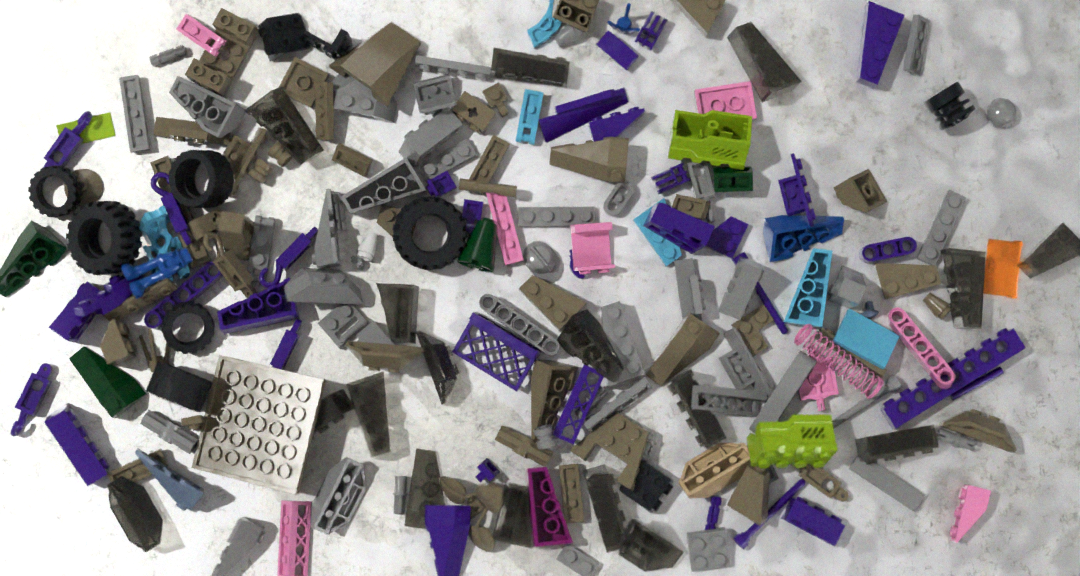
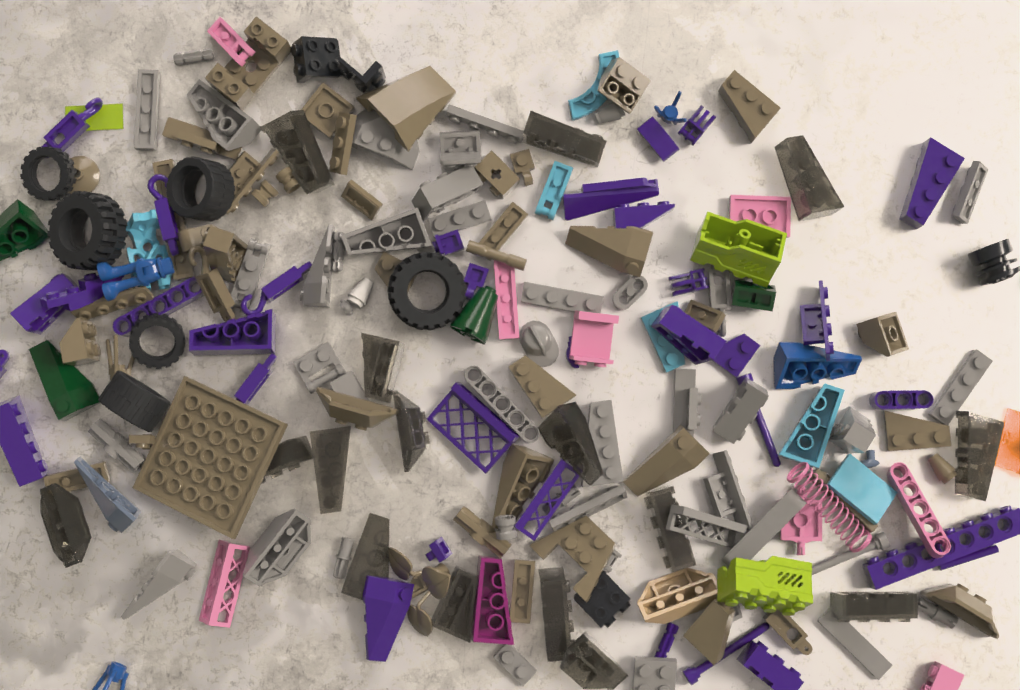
camera: 10 degrees right, 0 degrees up
light grey wedge [284,268,363,305] -> none
dark tan plate [731,304,774,357] -> none

